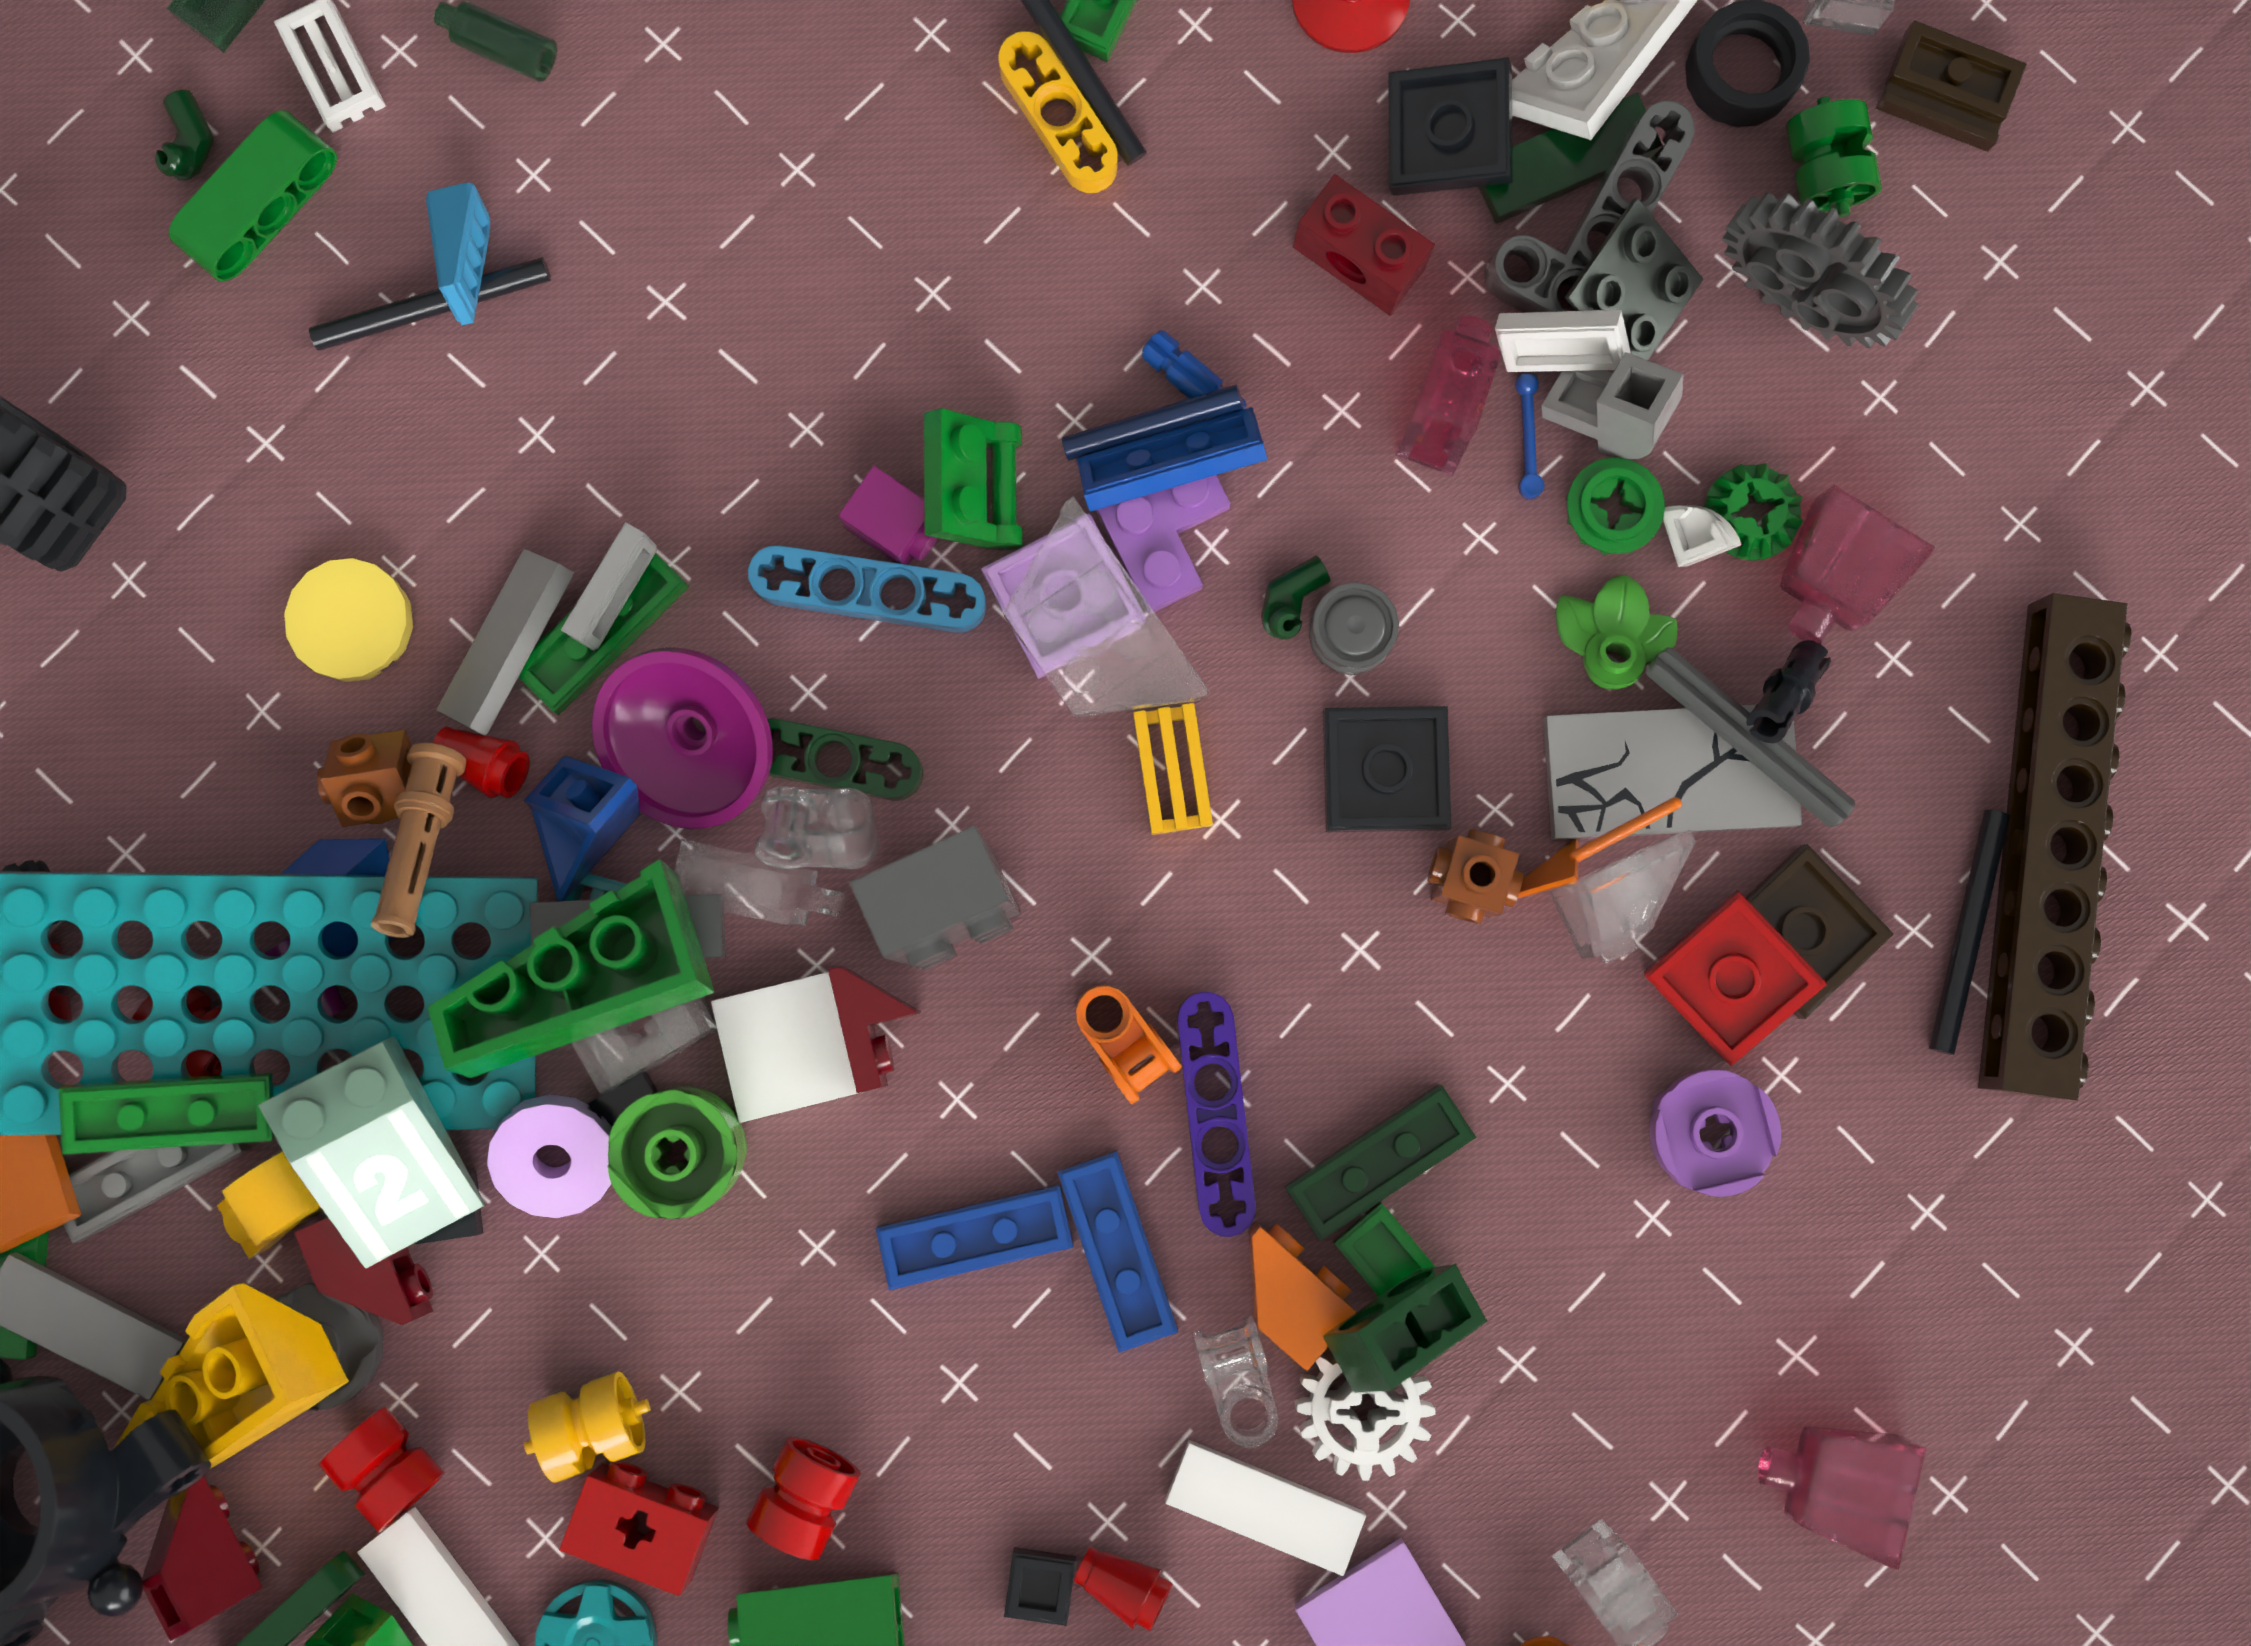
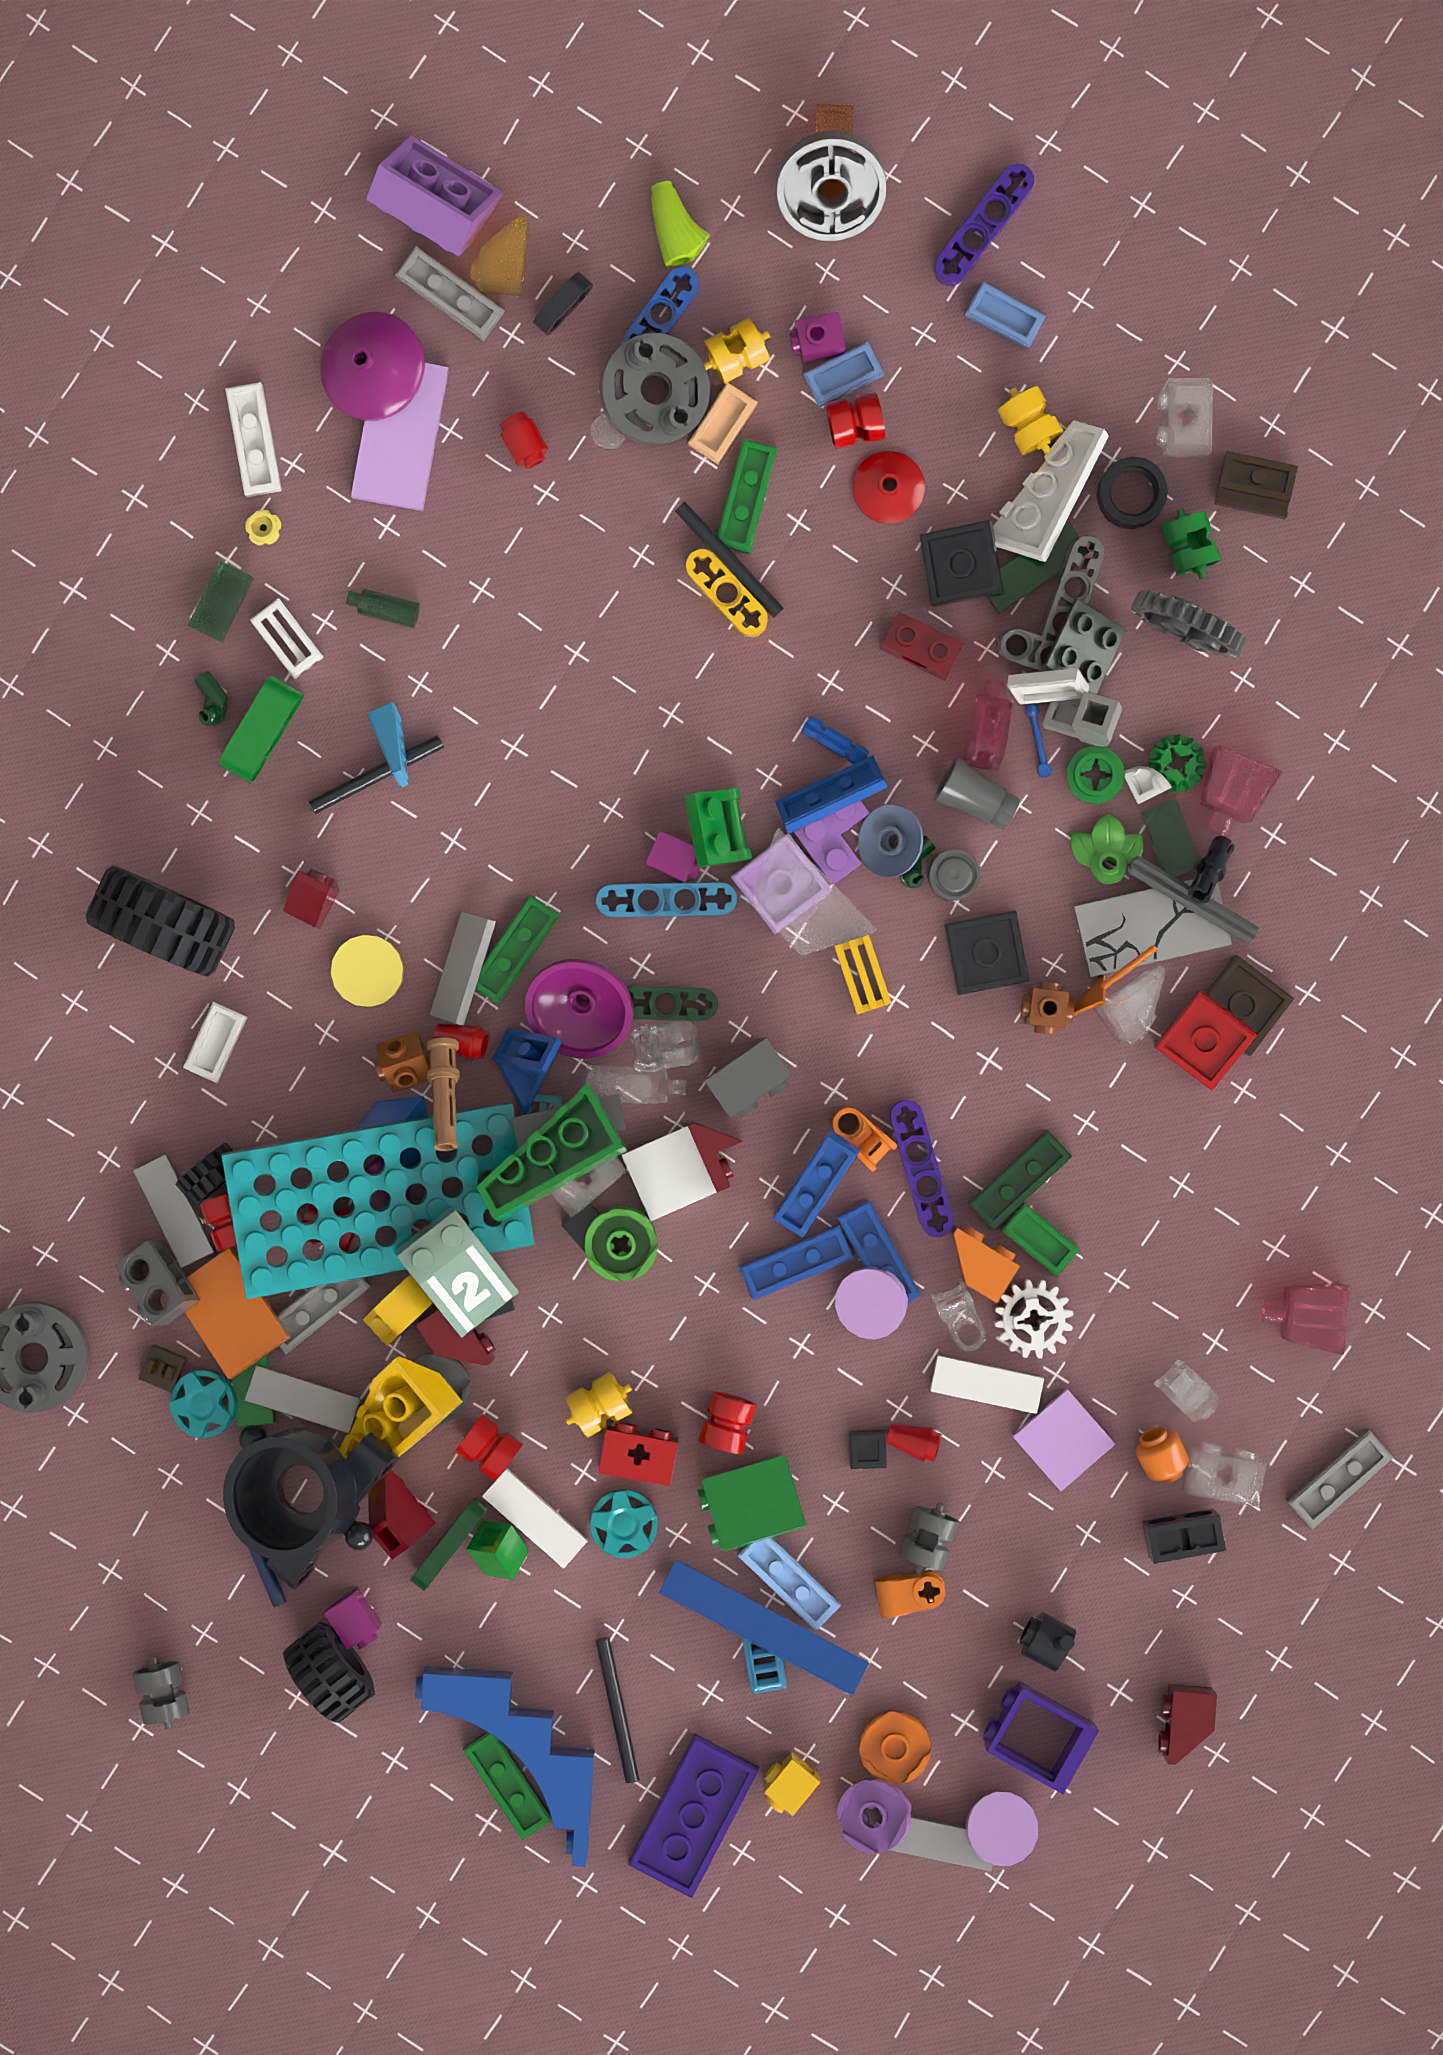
camera: 15 degrees left, 5 degrees up
green tile [58,1072,275,1154] -> none
lavender tile [487,1094,612,1218] -> none
light grey tile [561,522,657,651] -> none
dark blue bar [1062,384,1244,461] -> none
dark green brick [1323,1264,1487,1393] -> none
medium lavender plate [1649,1069,1781,1197] -> none
black bar [1929,810,2010,1055] -> none
dark brown brick [1978,593,2132,1101] -> none
none -> white tile [183,1002,247,1083]
none -> dark red slope [283,868,340,929]
none -> blue tile [772,1130,860,1238]
none -> lavender tile [835,1266,908,1340]
none -> sand blue dish [858,804,923,877]
none -> dark grey plant [933,756,1020,830]
none -> clear green plate [1140,799,1200,877]

